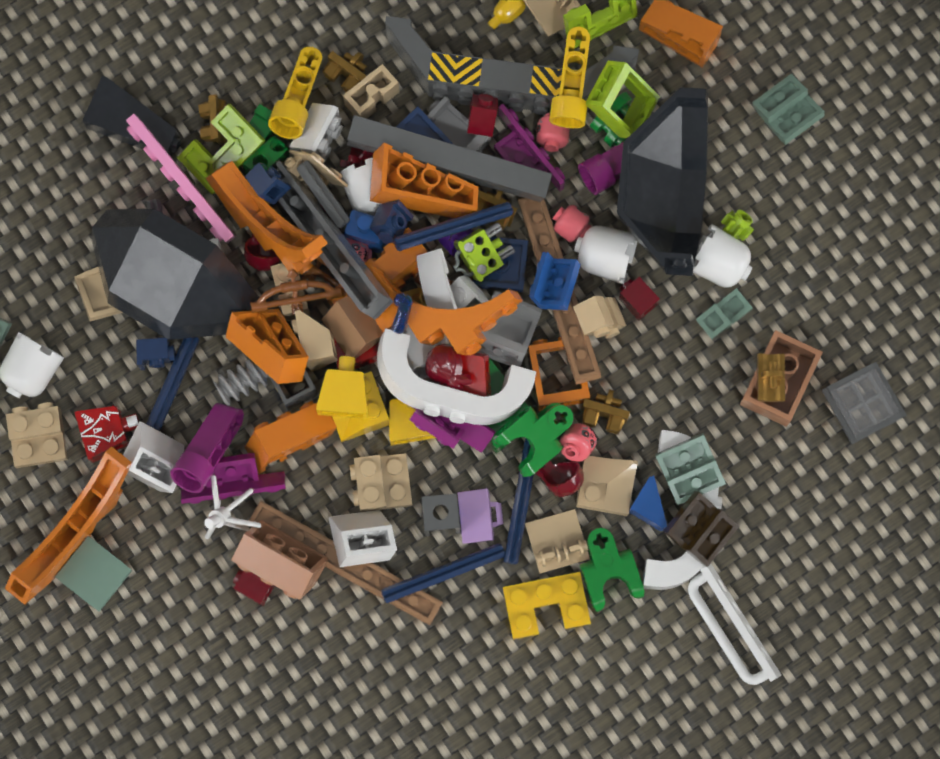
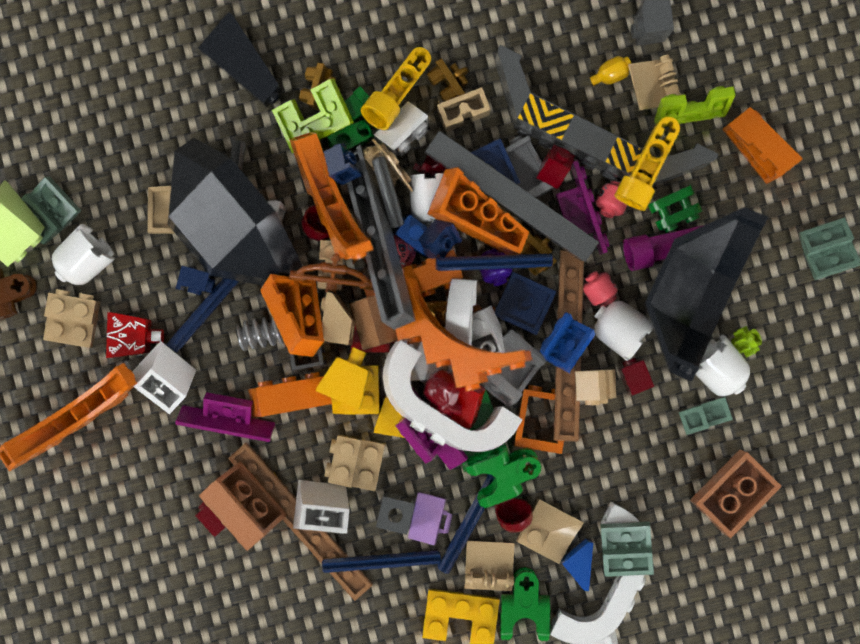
camera: 20 degrees right, 10 degrees up
sand green slope [55,536,133,612] -> none
bright pink plate [126,114,236,243] -> none
magenta beam [170,403,244,493] -> none
white plant [205,475,261,539] -> none
clear blue arm [391,293,413,334] -> none
lime piece [453,223,515,282] -> none
coral head [559,423,597,462] -> none
pearl gold hips [582,389,630,435] -> none
lime window [586,60,660,138] -> none
dark brown slope [663,491,739,567] -> none
pearl gold hips [757,353,785,402] -> none
clear piece [821,362,907,444] -> none

